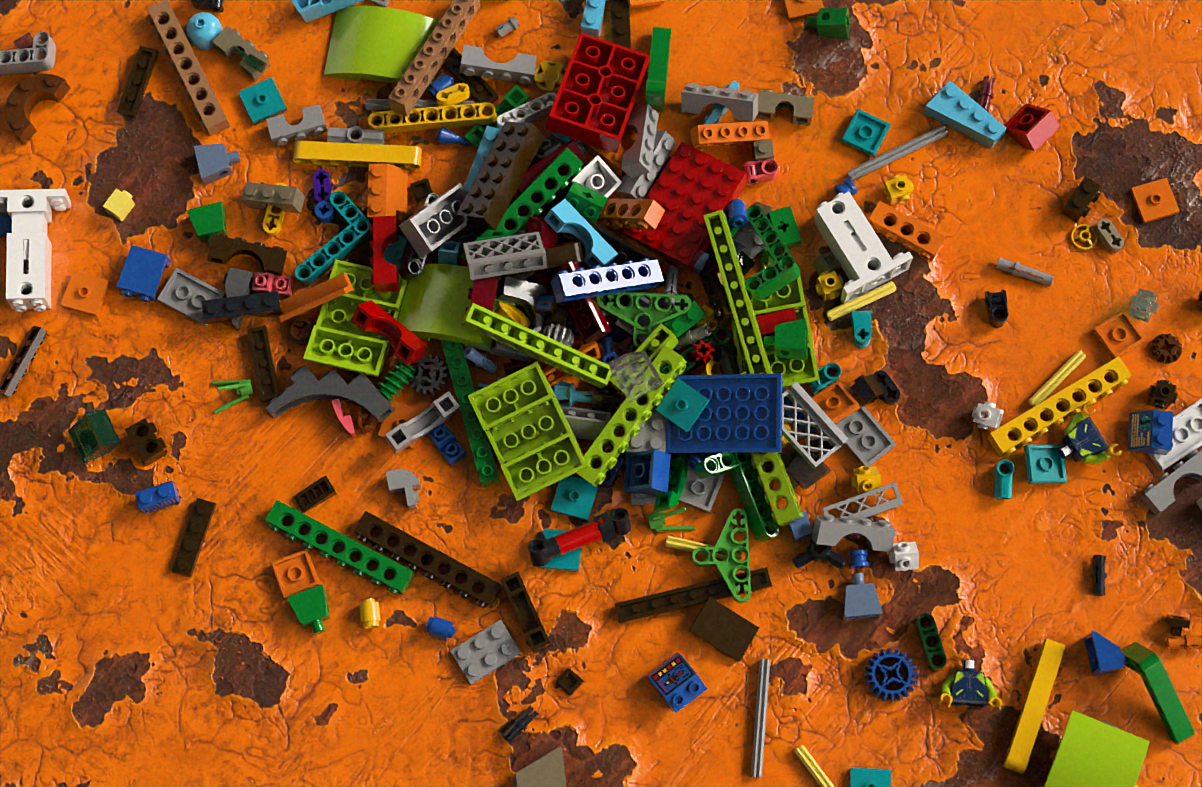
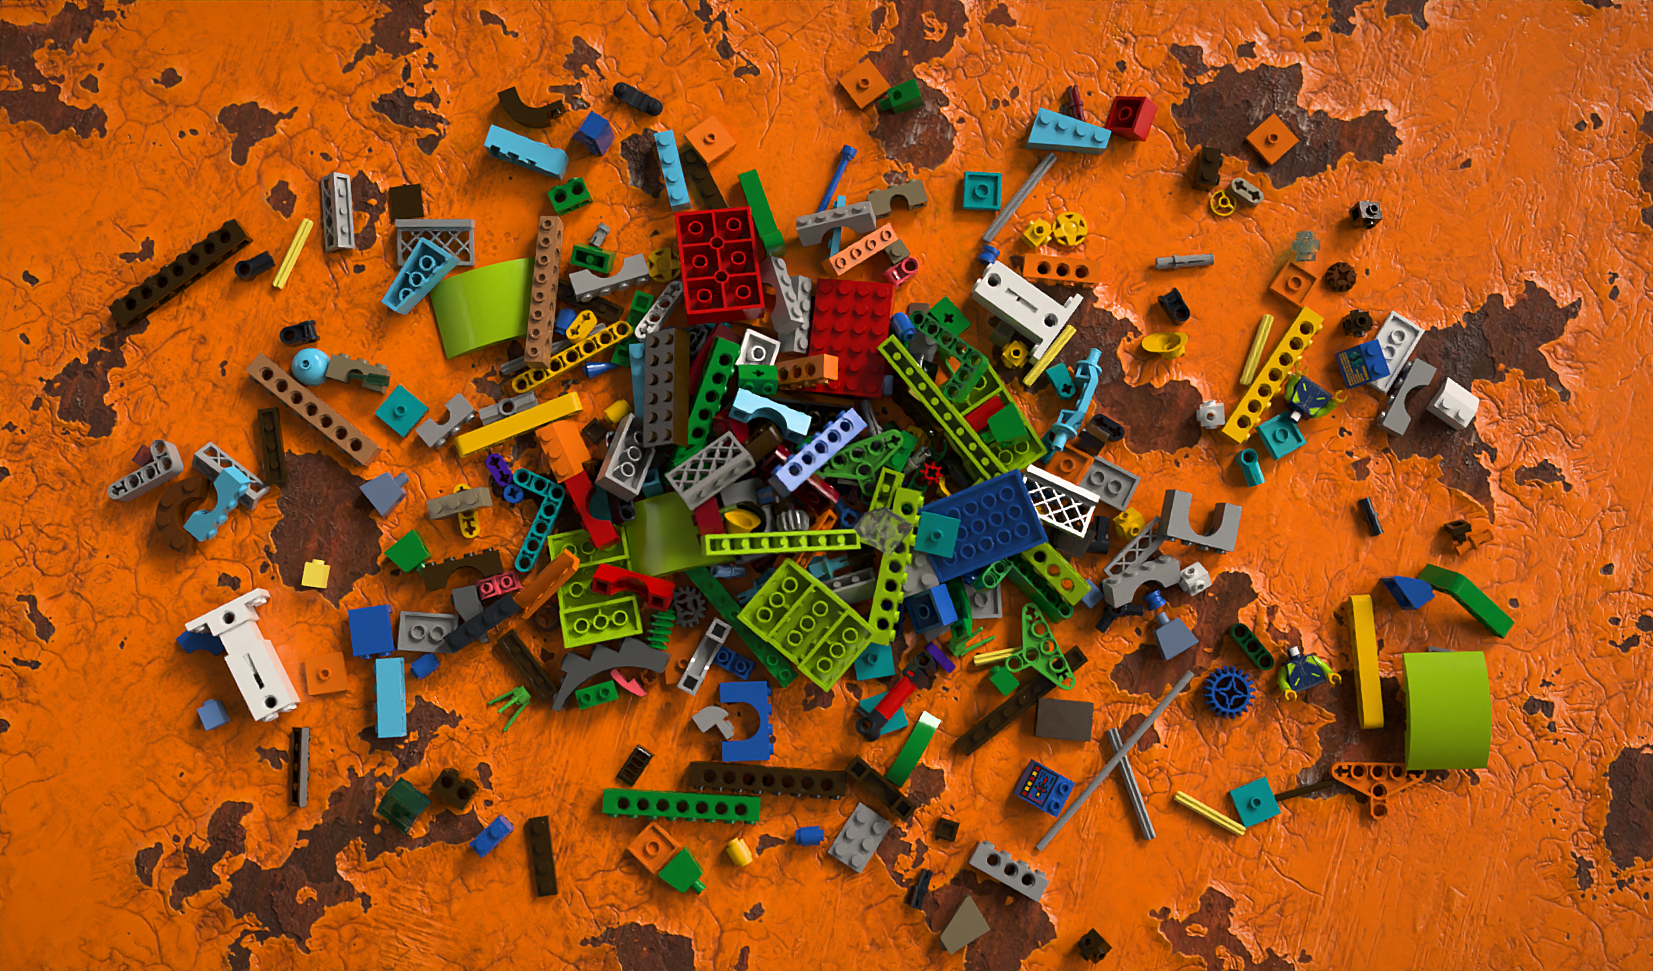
camera: 30 degrees left, 10 degrees up
none -> medium azure arch [183,466,251,542]
none -> light grey fence [192,442,270,511]
none -> medium azure brick [373,658,407,738]
none -> blue brick [410,652,441,680]
none -> green brick [570,243,616,273]
none -> green brick [575,680,620,710]
none -> yellow brick [604,399,633,426]
none -> blue arch [720,681,774,762]
none -> blue piece [816,145,857,213]
none -> green slope [885,711,941,788]
none -> dark purple beam [924,641,956,674]
none -> light grey brick [968,840,1050,902]
none -> green brick [986,665,1020,697]
none -> light grey piece [1036,670,1194,851]
none -> medium azure plate [1051,348,1102,452]
none -> yellow wheel [1052,212,1088,247]
none -> black piece [1087,515,1111,555]
none -> yellow piece [1142,332,1188,360]
none -> arch [1157,489,1242,555]

